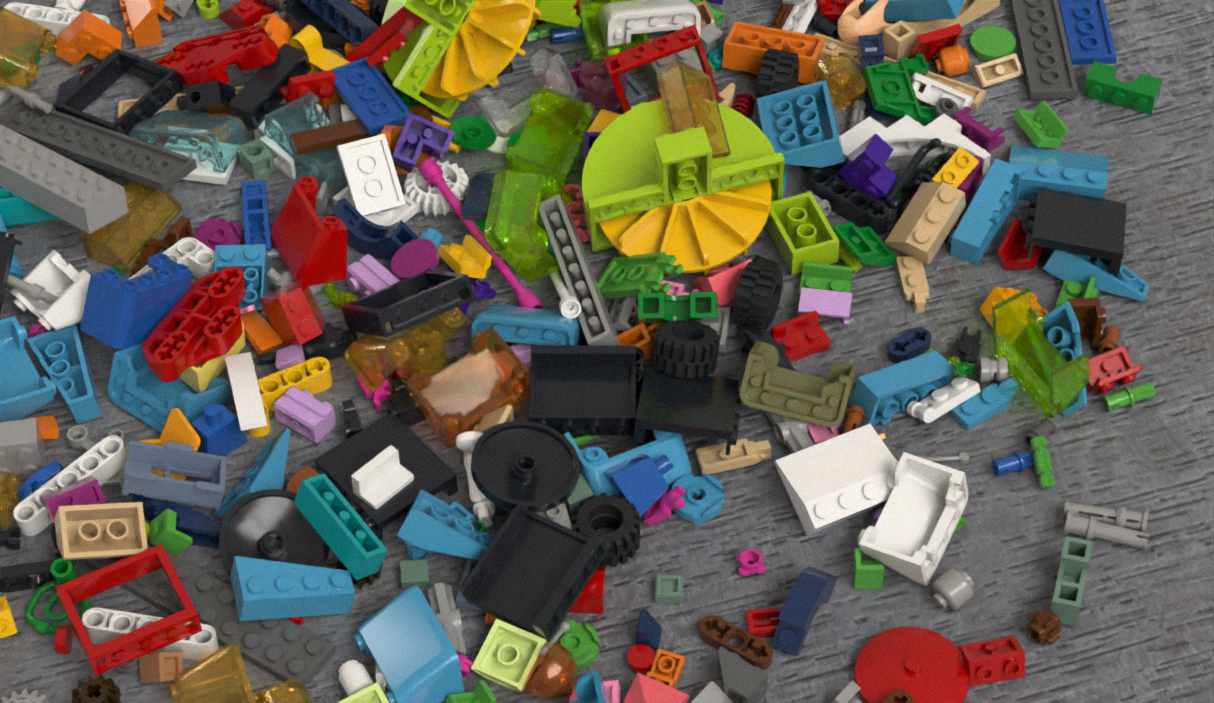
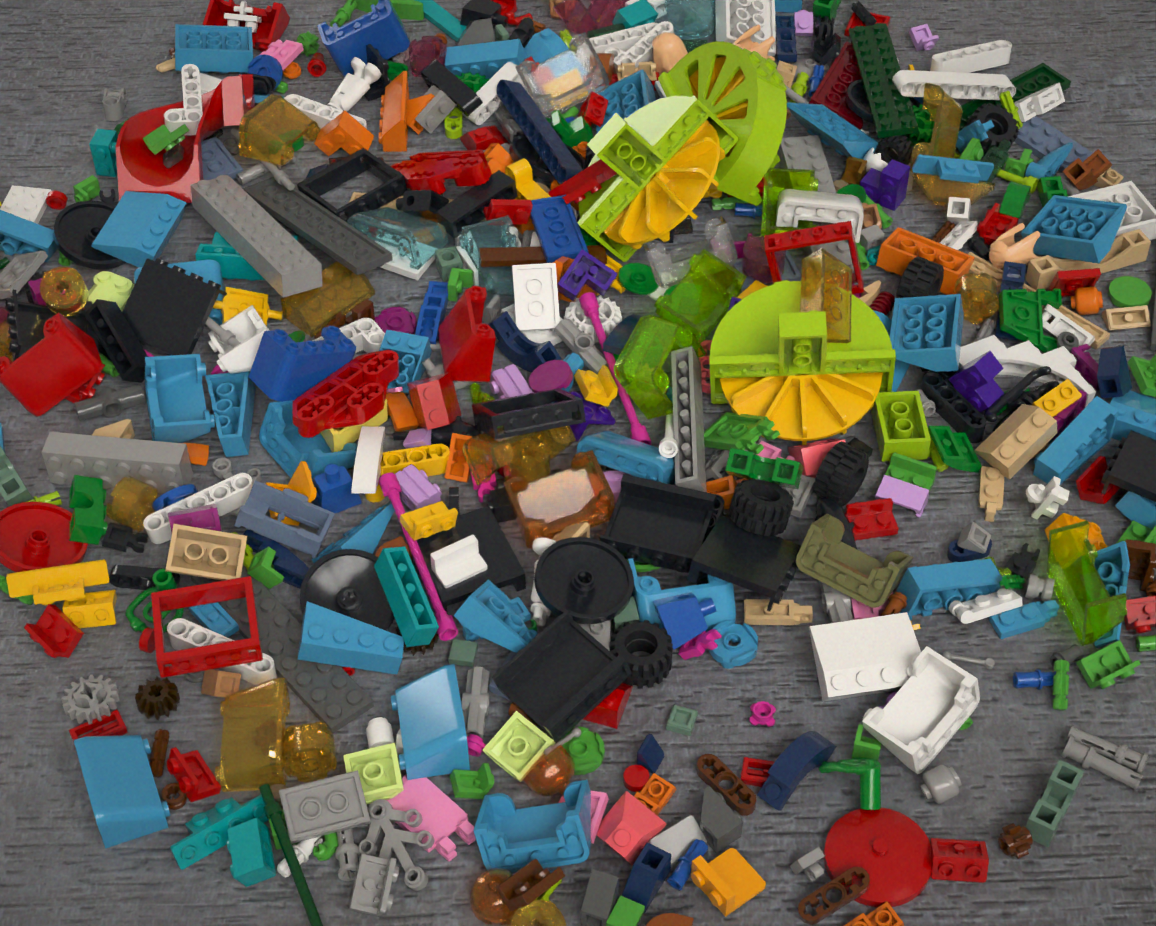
camera: 15 degrees right, 0 degrees up
none -> dark azure hinge [188,602,239,638]
none -> yellow plate [213,287,283,326]
none -> dark pink hose [379,473,458,641]
none -> yellow bracket [400,501,458,541]
none -> orange slope [445,433,477,482]
none -> bright green bracket [447,268,473,301]
none -> light grey piece [554,318,609,374]
none -> green piece [818,757,881,810]
none -> light grey slope [957,522,991,554]
none -> white hips [1026,476,1070,519]
none -> bright green bracket [1076,640,1141,689]
none -> dark blue slope [1097,345,1132,398]

